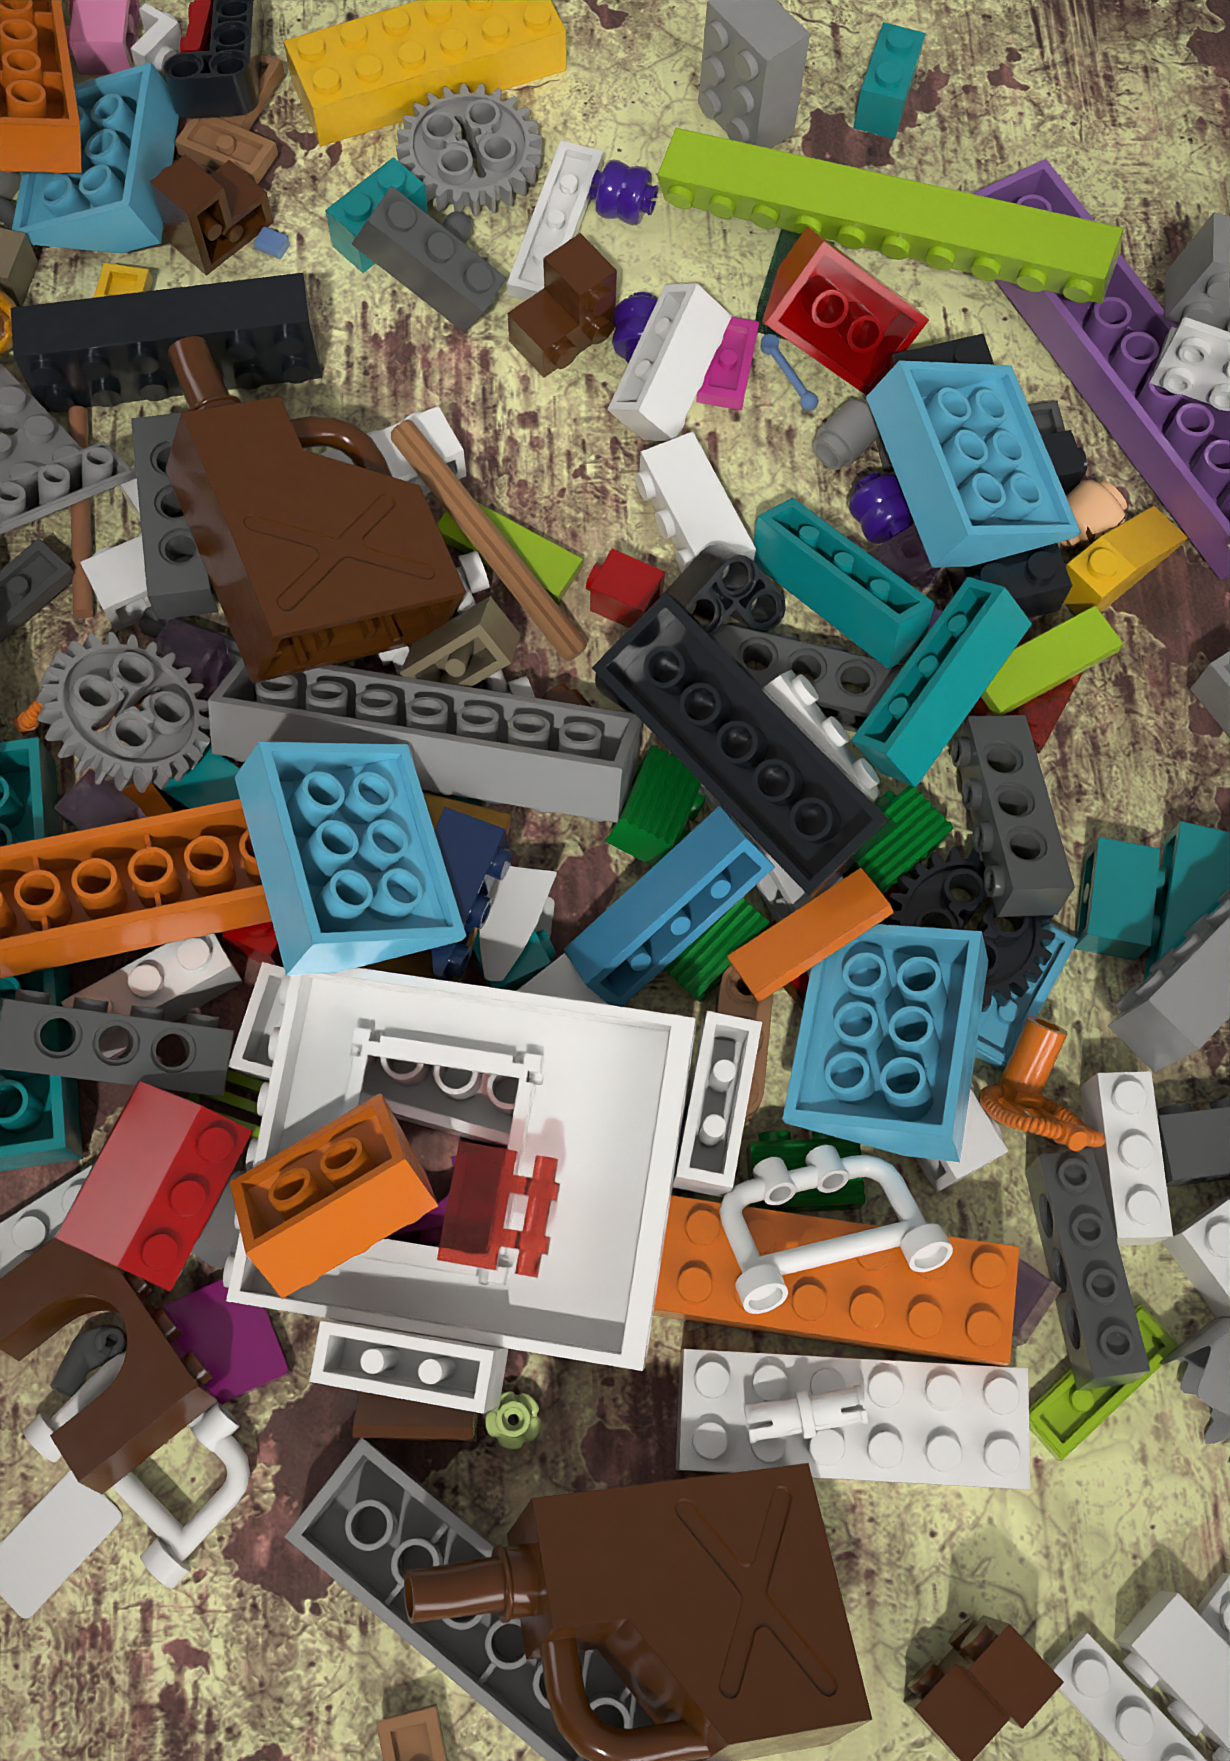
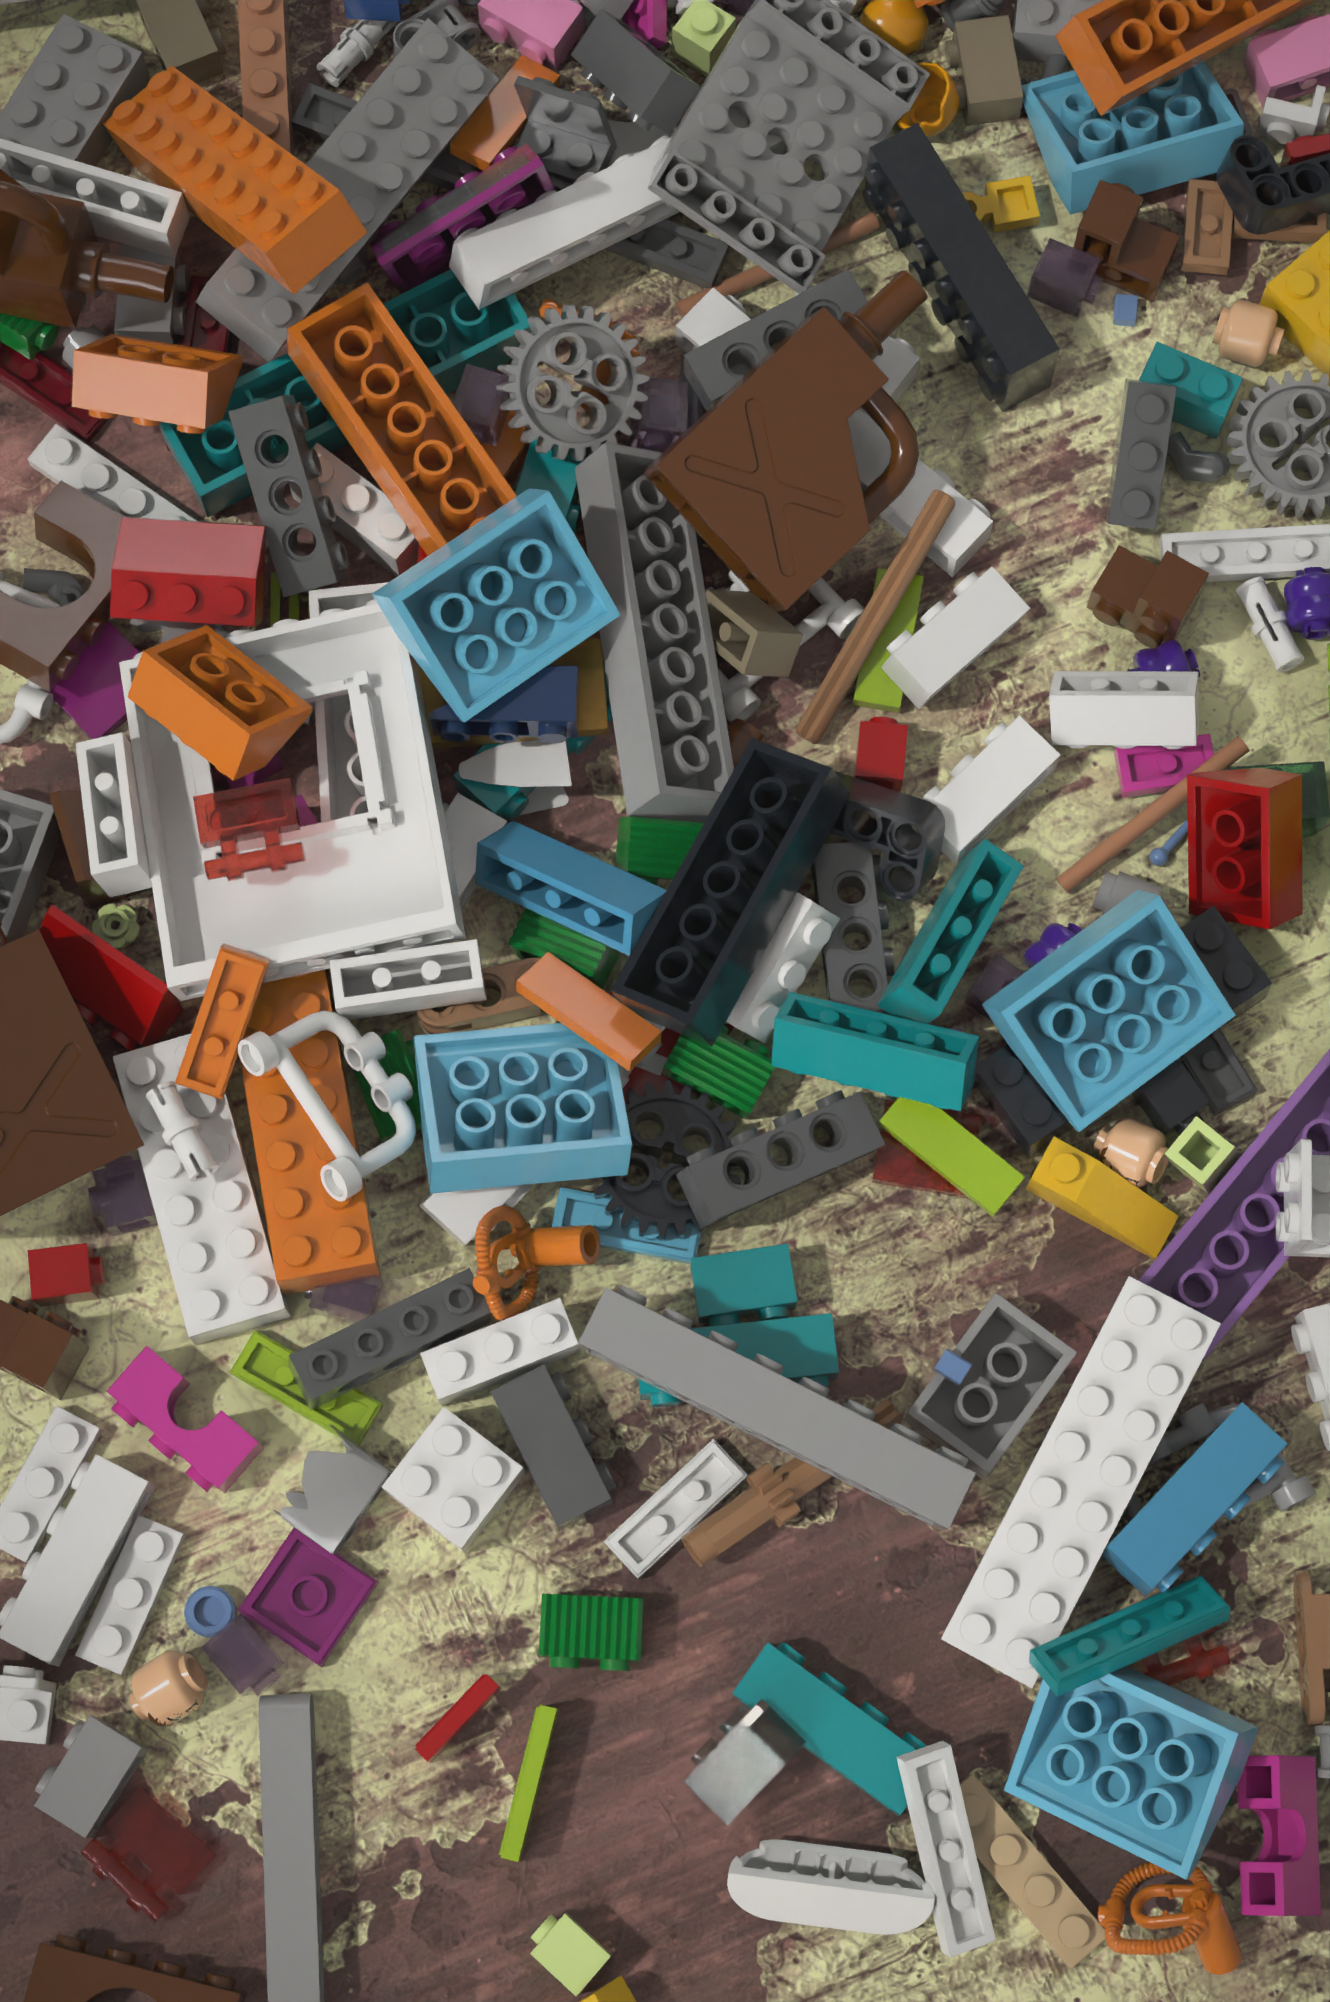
camera: 75 degrees right, 5 degrees up
none -> red brick [27,1243,106,1307]
none -> red slope [39,905,184,1052]
none -> brick [88,1156,158,1236]
none -> dark pink arch [106,1346,264,1493]
none -> orange tile [175,943,270,1100]
none -> white brick [881,567,1030,709]
none -> brick [1027,238,1103,318]
none -> nougat axle [1056,736,1250,893]
none -> yellowish green brick [1164,1116,1240,1195]
none -> light nougat head [1212,300,1285,367]
none -> white pin [1236,576,1305,673]

